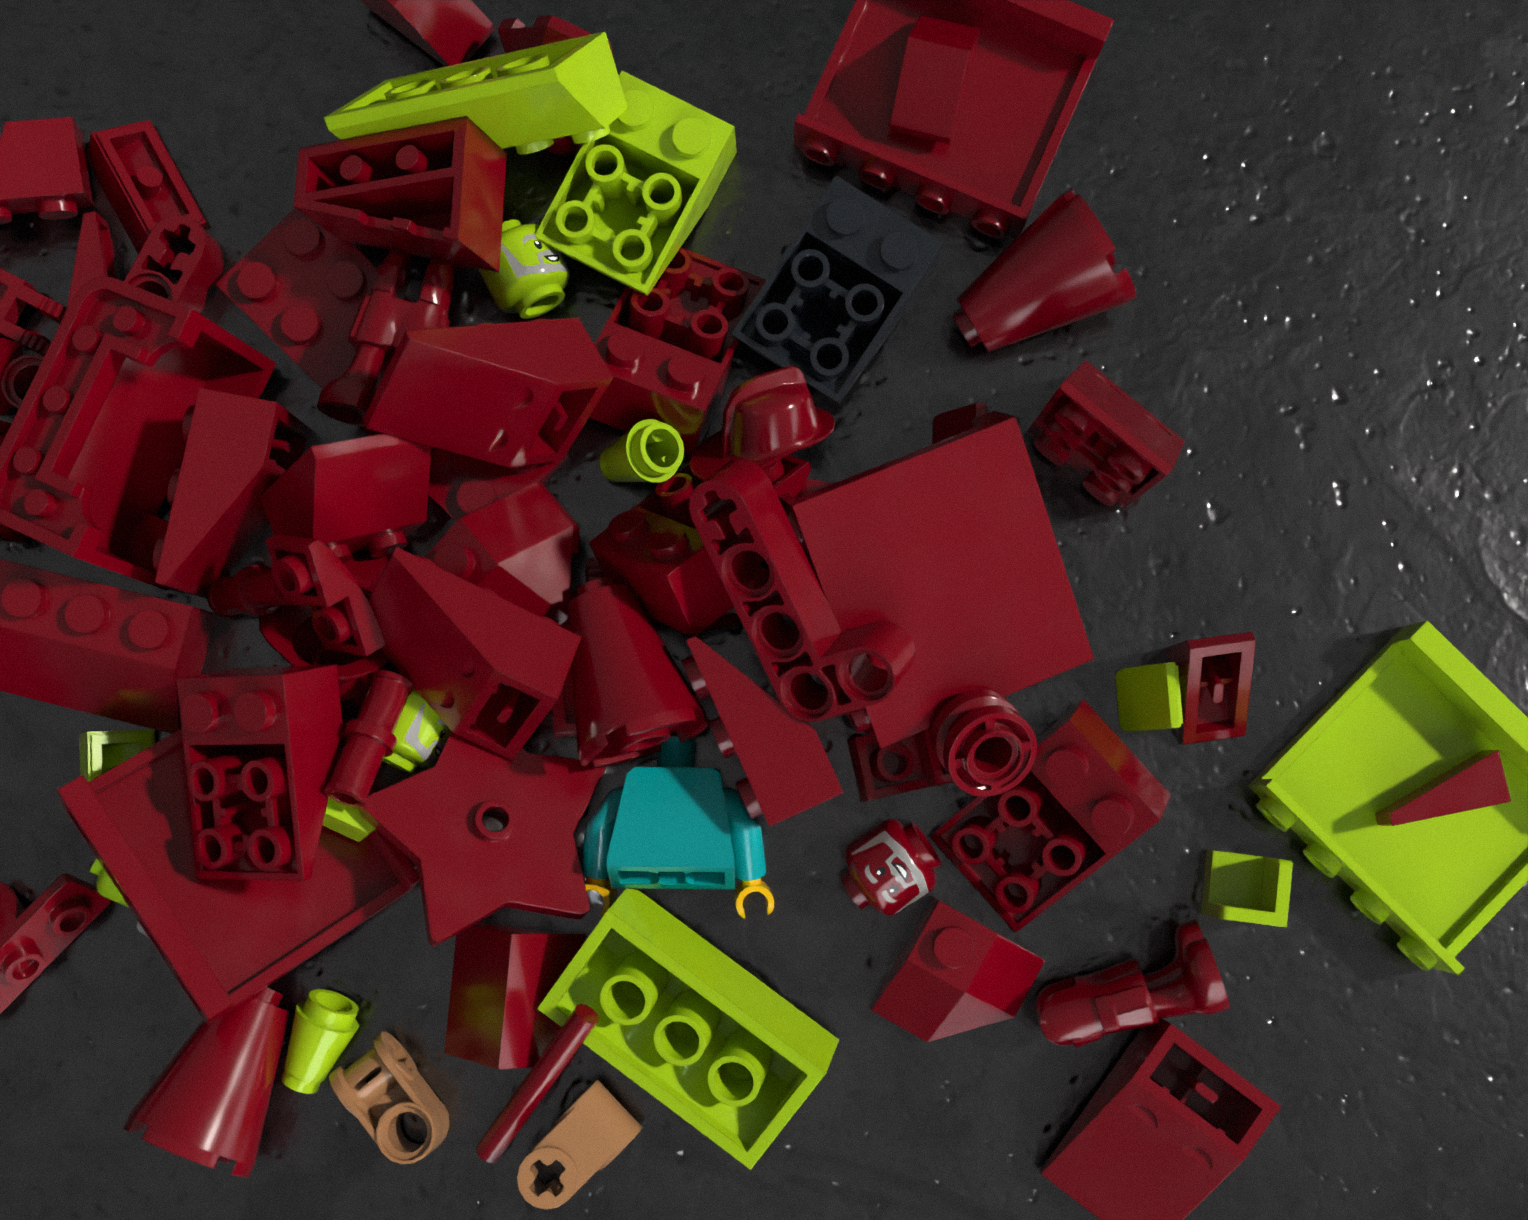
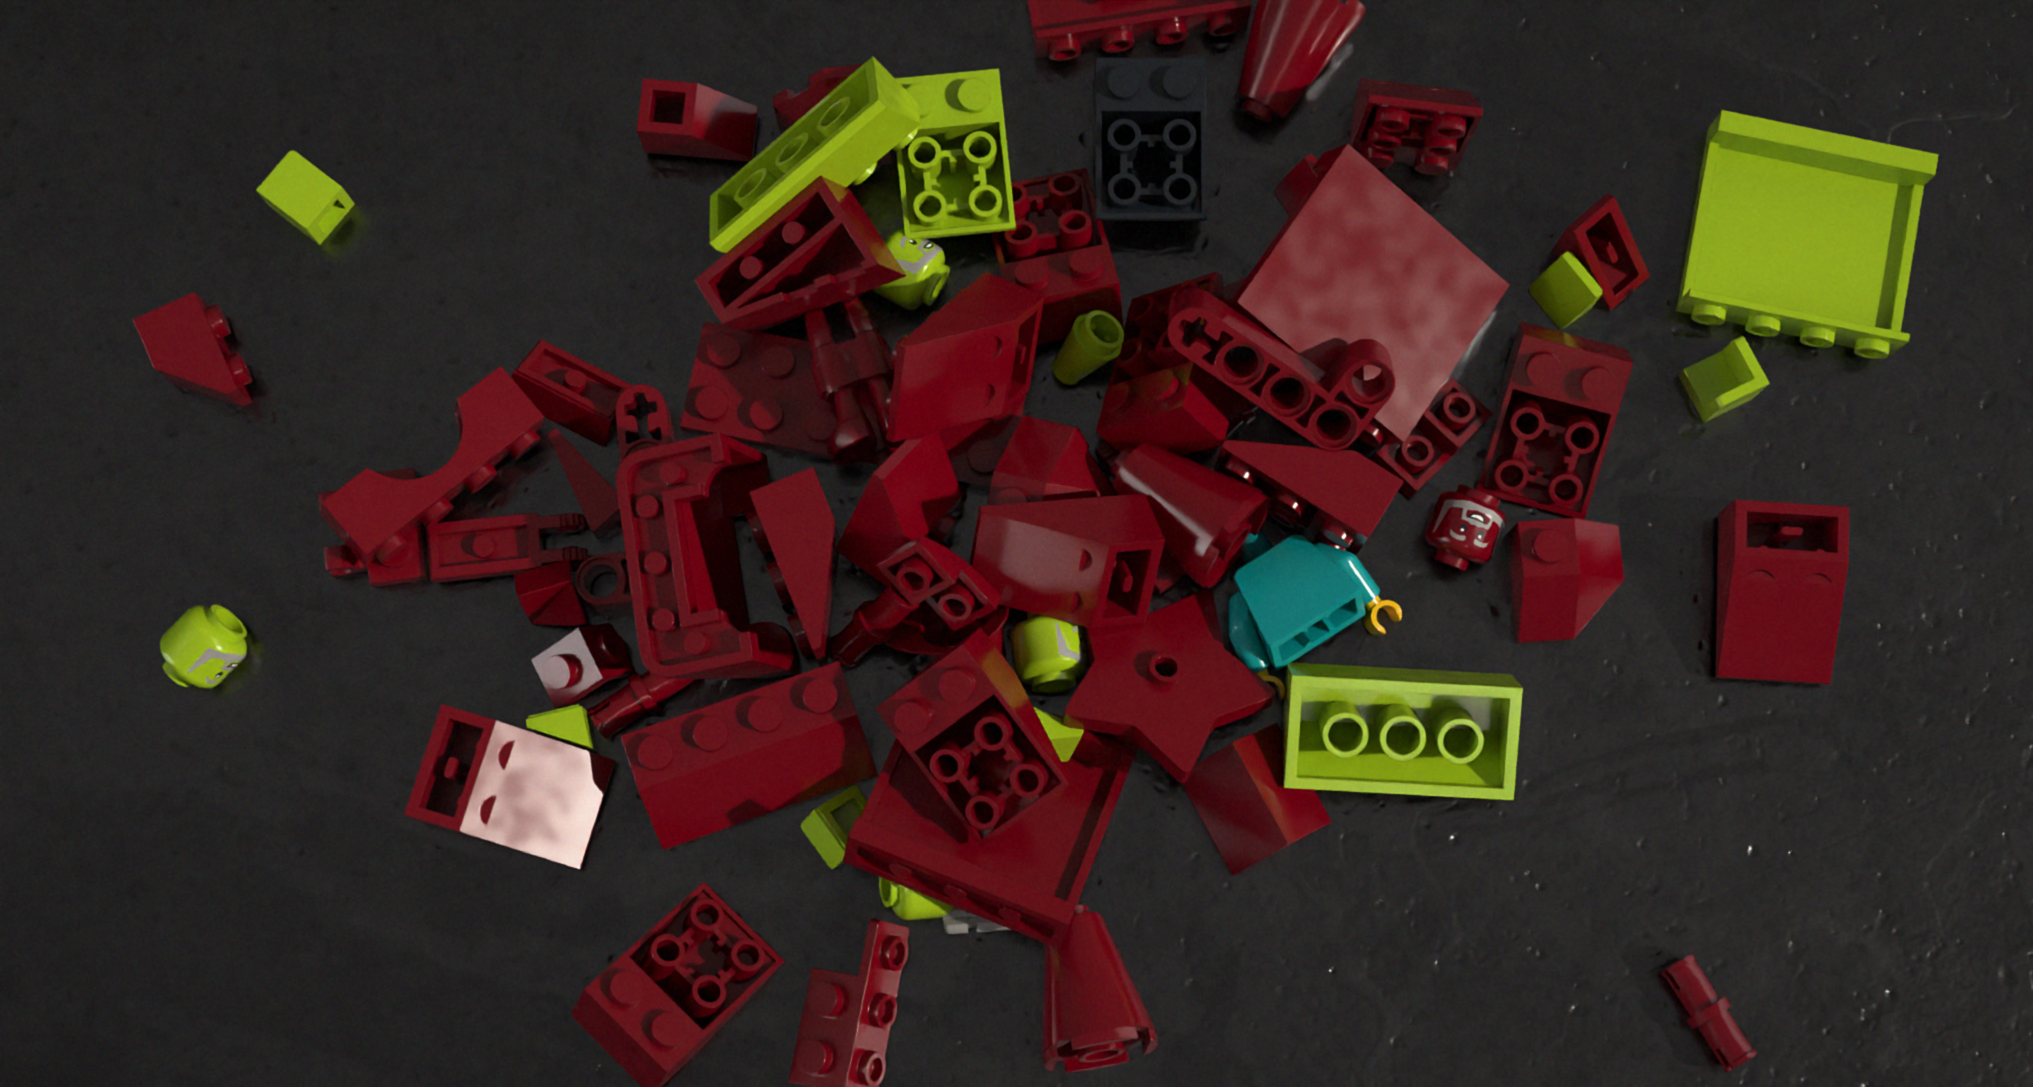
camera: 35 degrees left, 5 degrees down
lime cone [281,989,359,1094] -> none
dark red pin [324,670,413,808] -> none
medium nougat piece [329,1031,450,1164] -> none
dark red bar [476,1004,599,1163] -> none
medium nougat piece [517,1079,643,1210] -> none
dark red piece [689,365,835,481] -> none
dark red wheel [931,690,1037,797] -> none
dark red piece [1036,919,1230,1047] -> none
dark red piece [1375,750,1511,826] -> none

